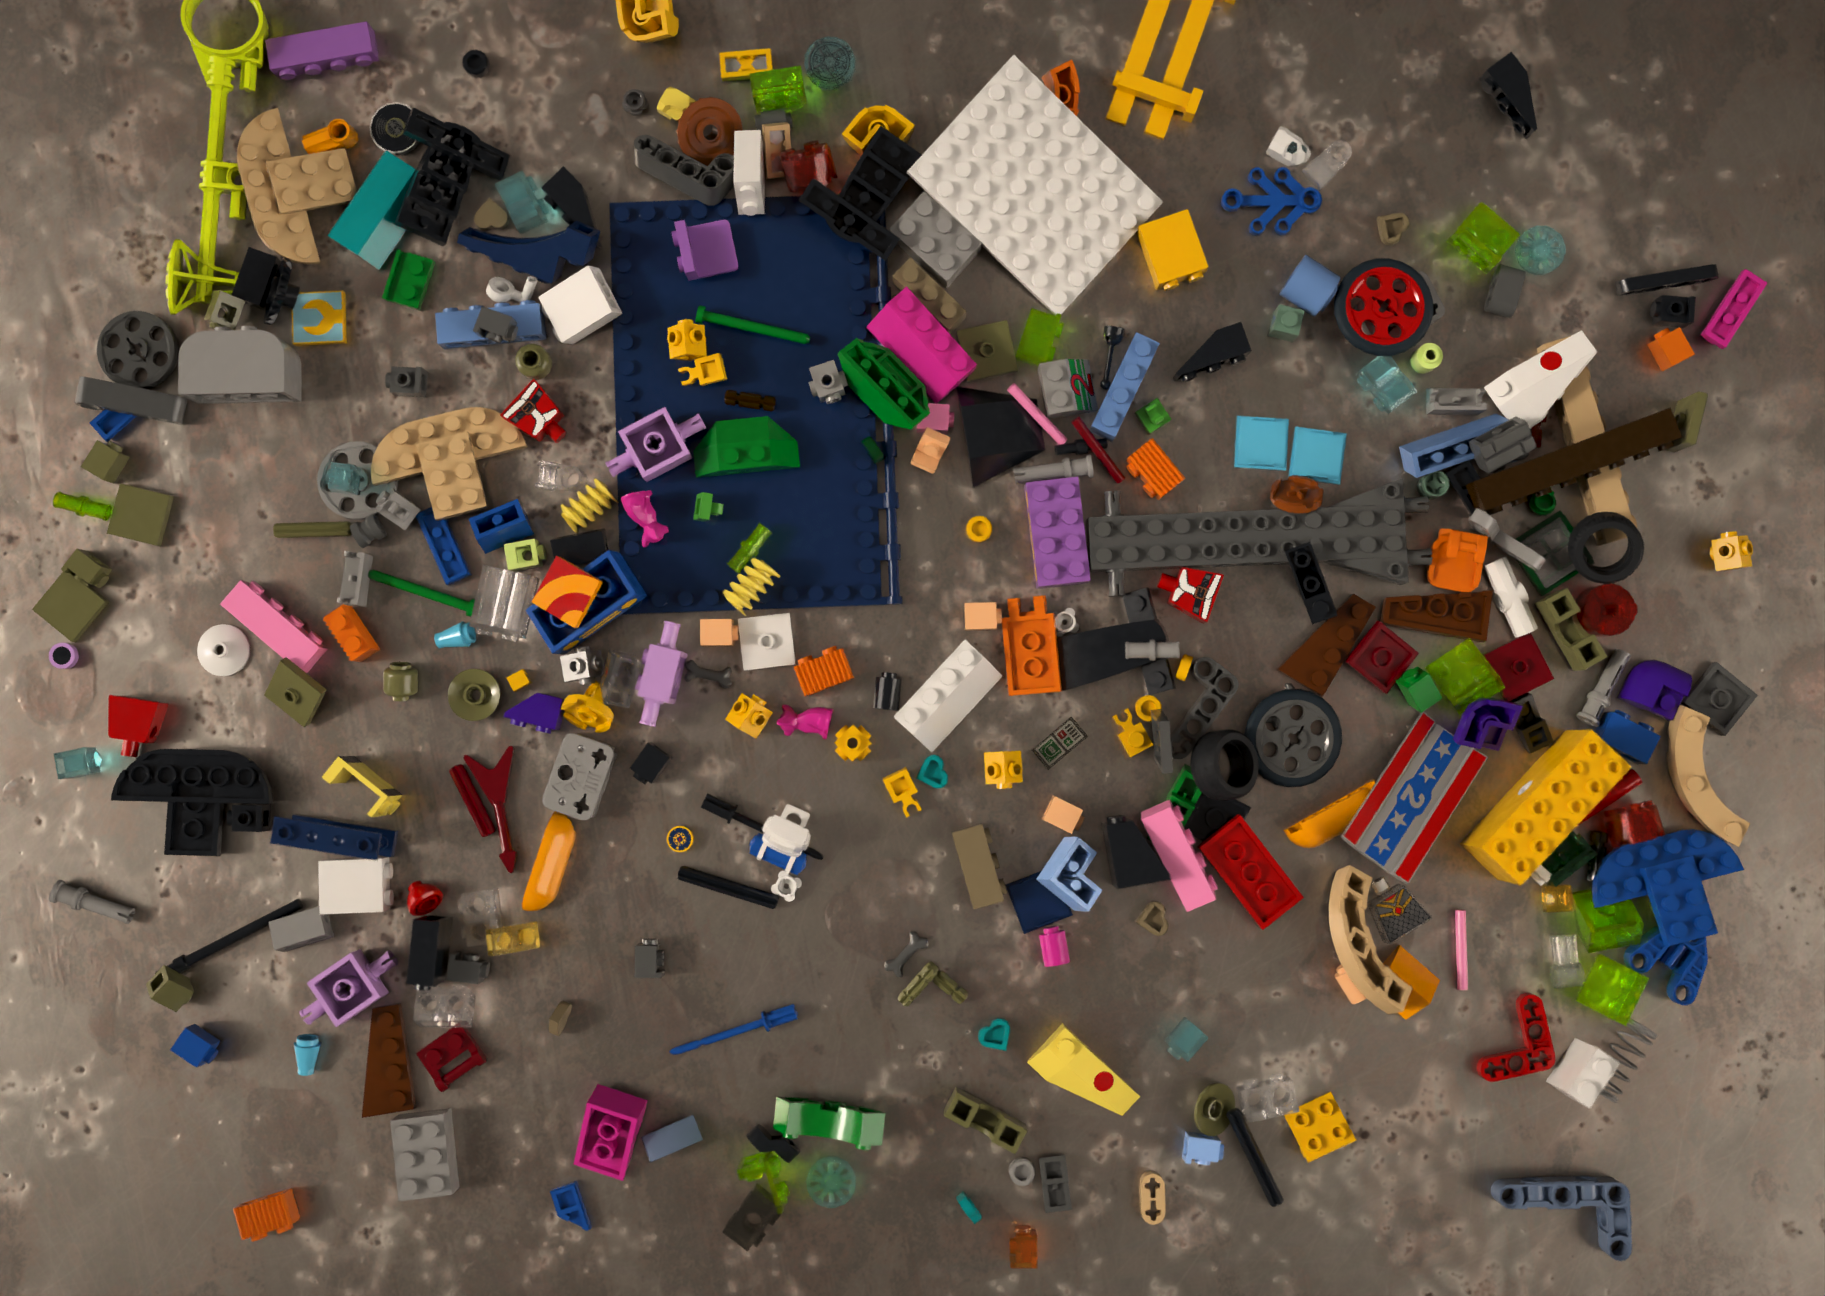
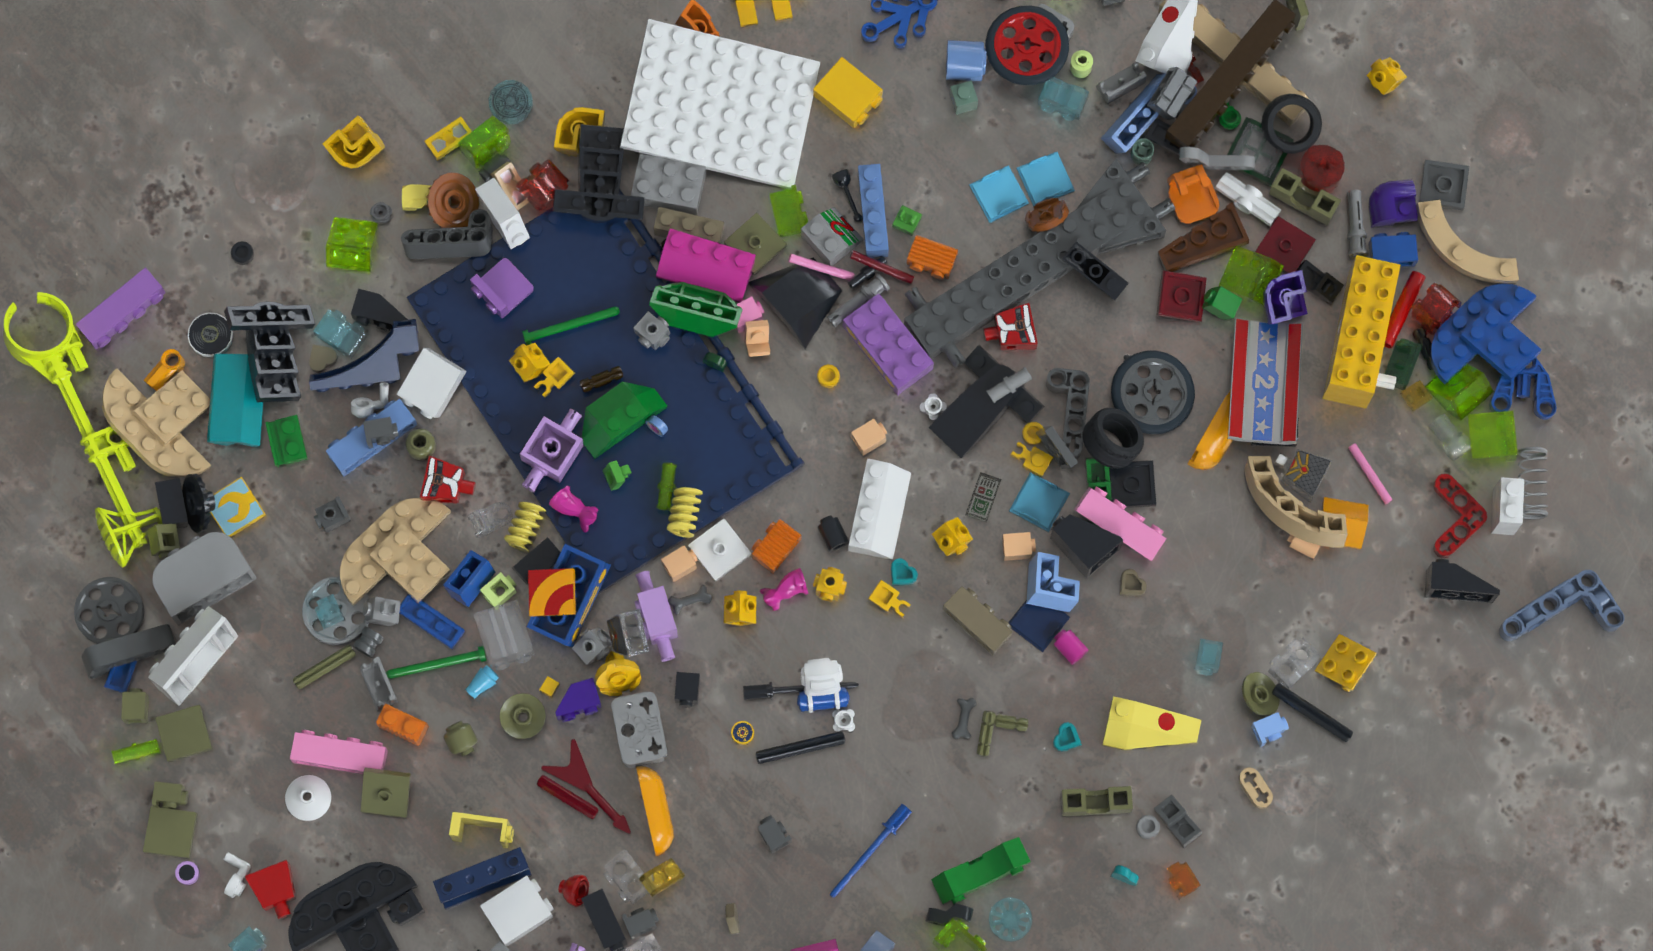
camera: 35 degrees left, 10 degrees down
orange tile [1002,595,1062,696] -> none
black slope [1173,322,1252,382] -> none
yellow tile [1175,654,1193,681] -> none
red plate [1197,814,1304,930] -> none
reddish brown wing [1276,594,1376,697] -> none
none -> white slope [148,606,238,706]
none -> white plate [224,852,251,898]
none -> clear neon green bracket [326,217,378,272]
none -> medium blue tile [646,415,668,437]
none -> medium azure piece [1009,472,1070,532]
none -> black slope [1424,559,1500,603]

